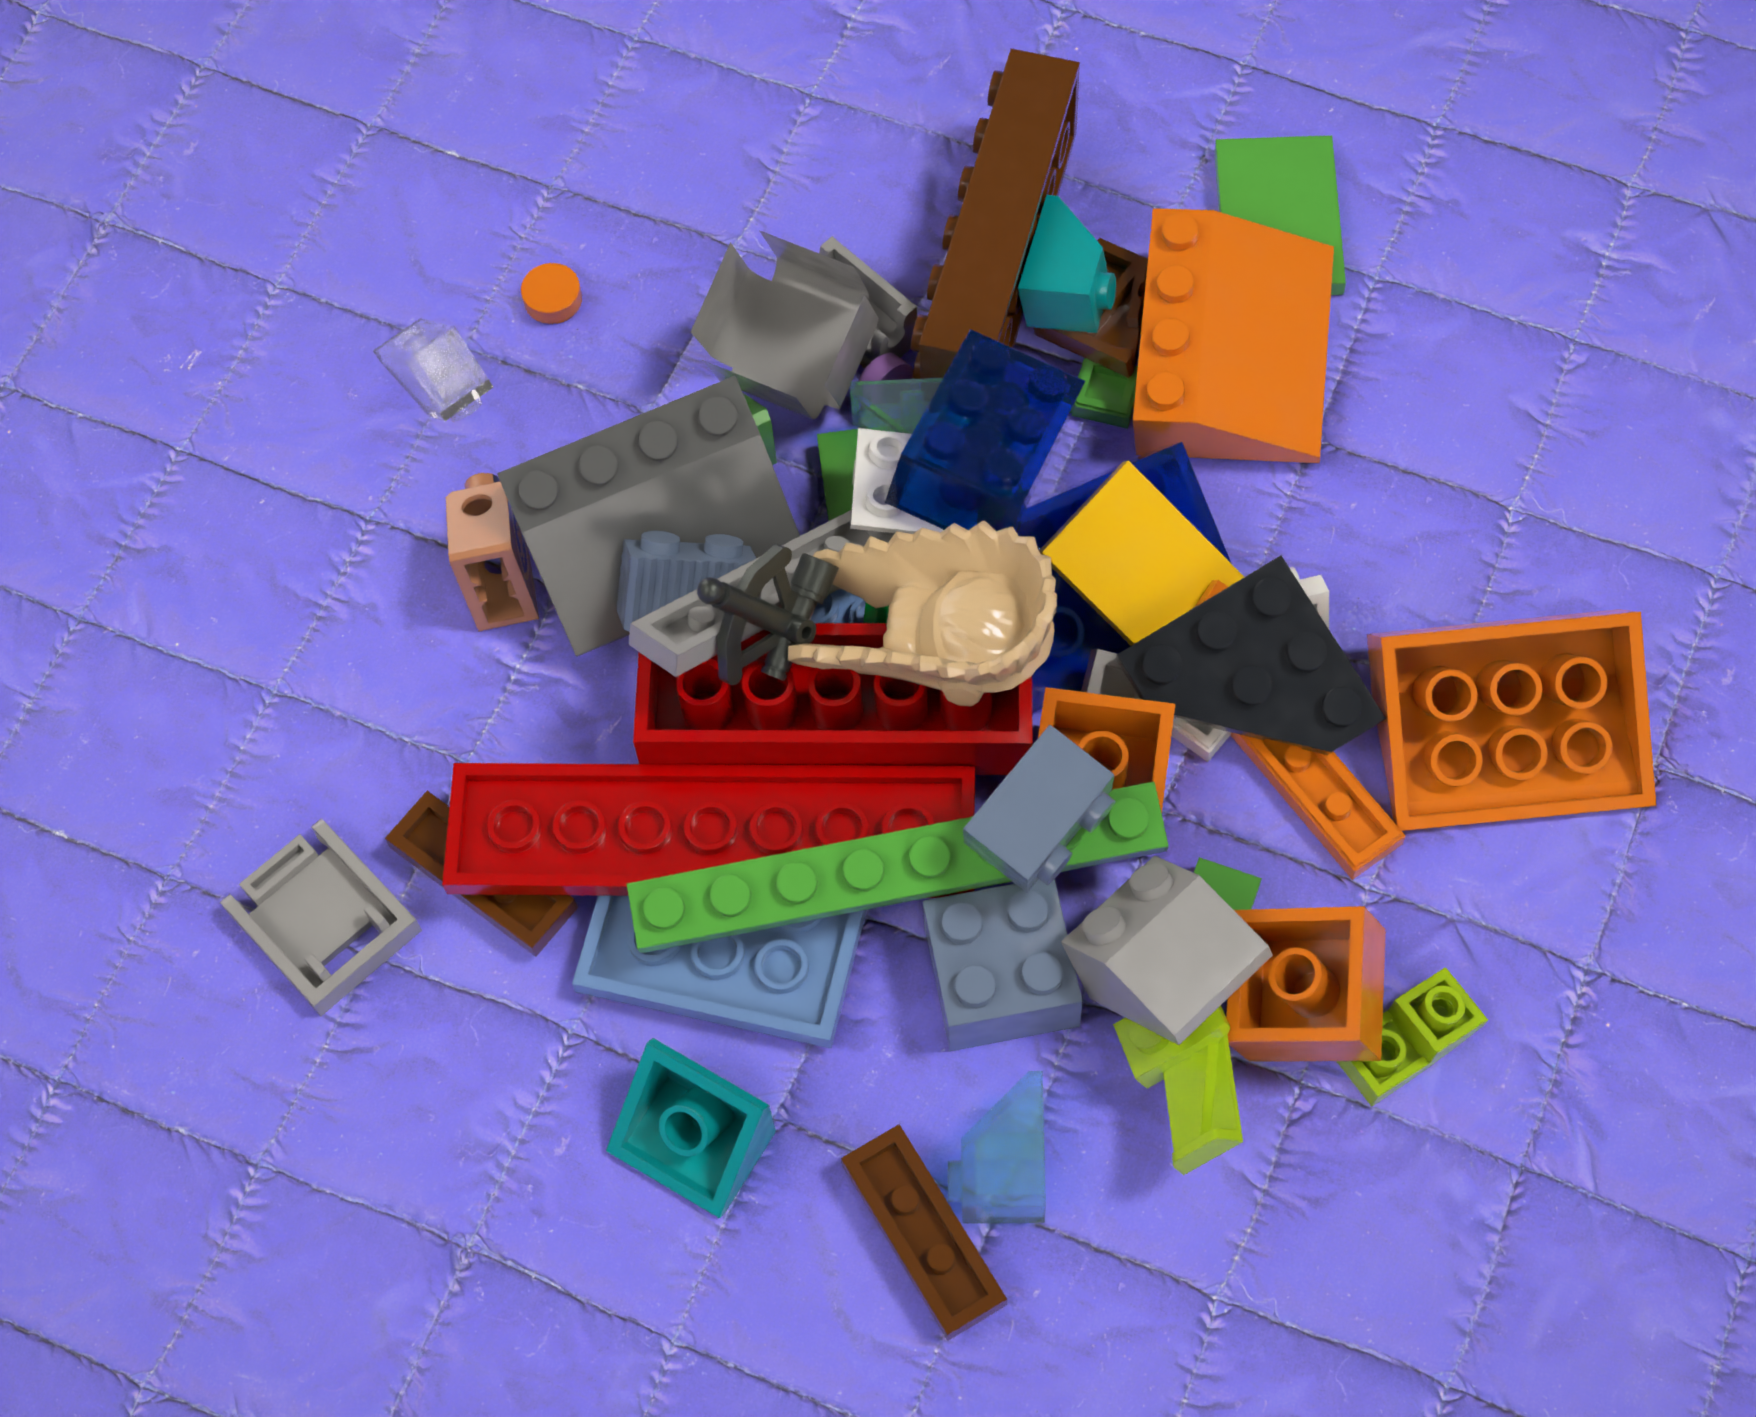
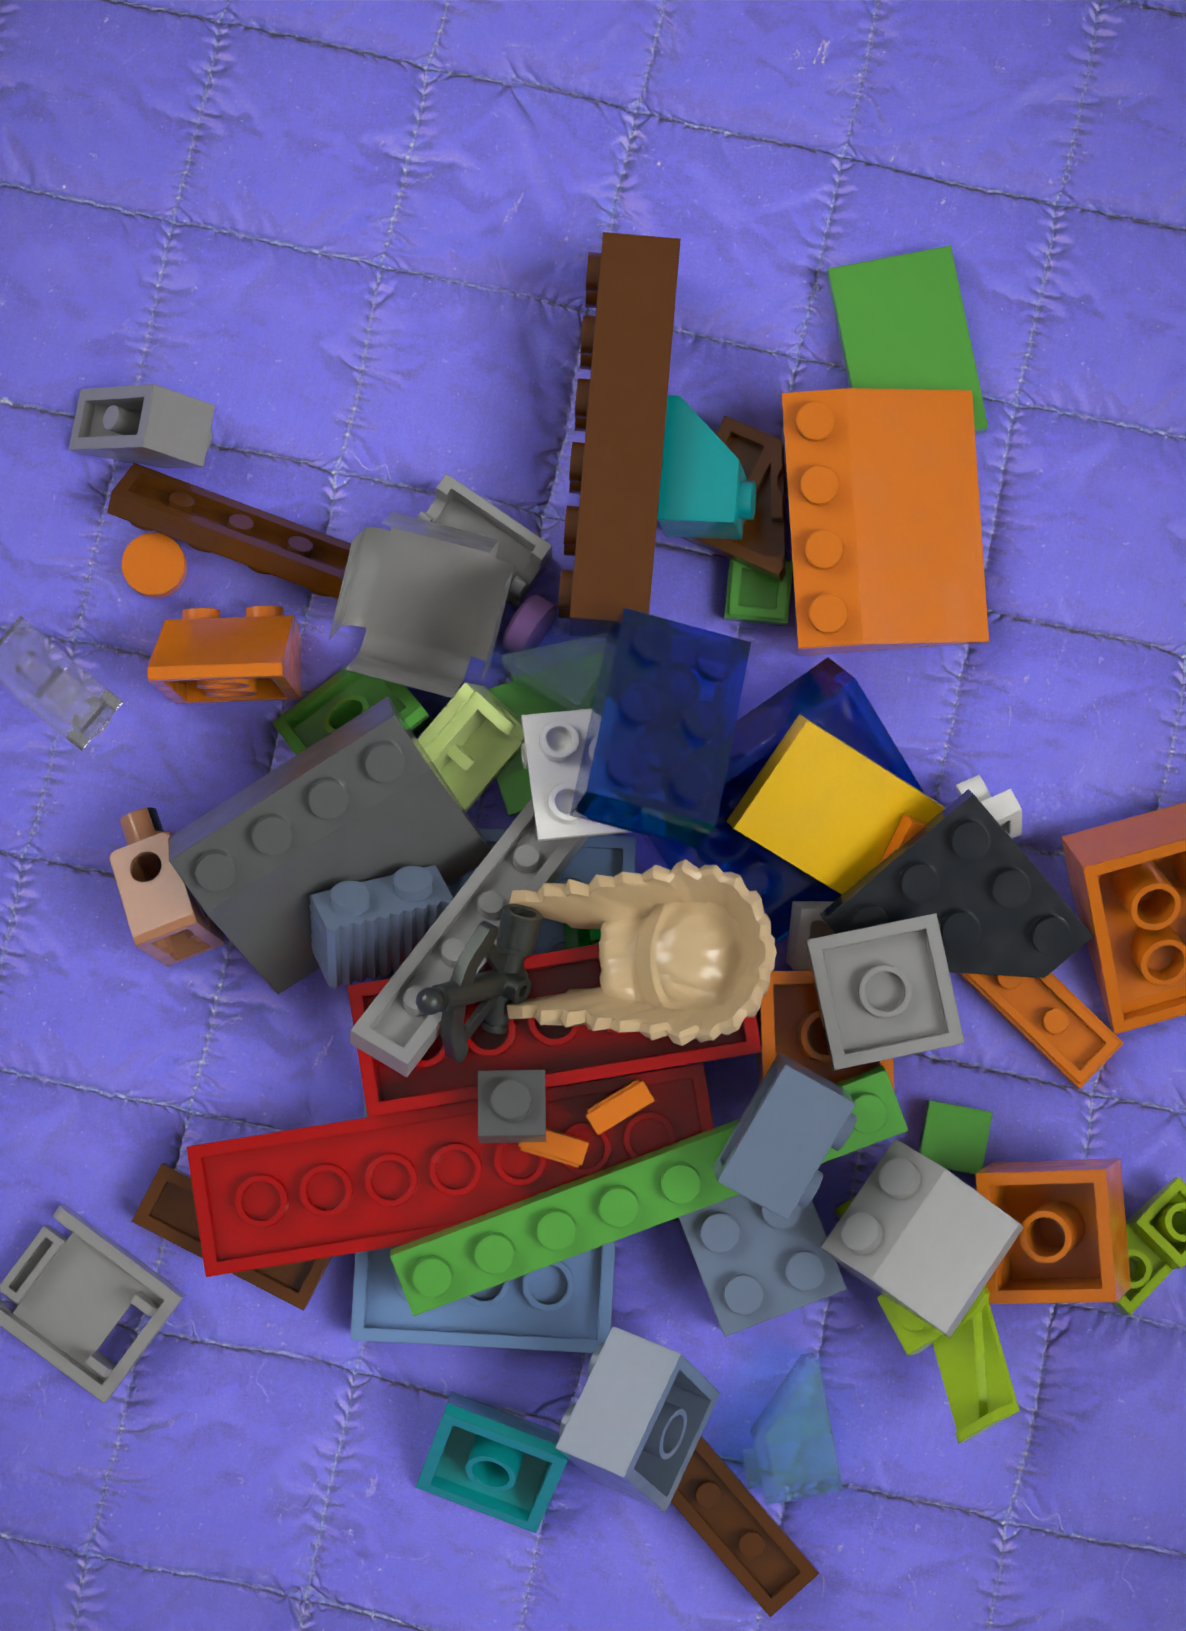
camera: 20 degrees left, 20 degrees up
none -> light grey slope [69,384,215,468]
none -> reddish brown plate [107,463,351,599]
none -> orange slope [147,606,302,704]
none -> yellowish green hinge [417,682,524,812]
none -> dark grey plate [478,1070,546,1143]
none -> orange tile [518,1128,589,1167]
none -> sand blue brick [555,1326,720,1513]
none -> orange tile [585,1079,655,1135]
none -> light grey plate [805,913,965,1070]

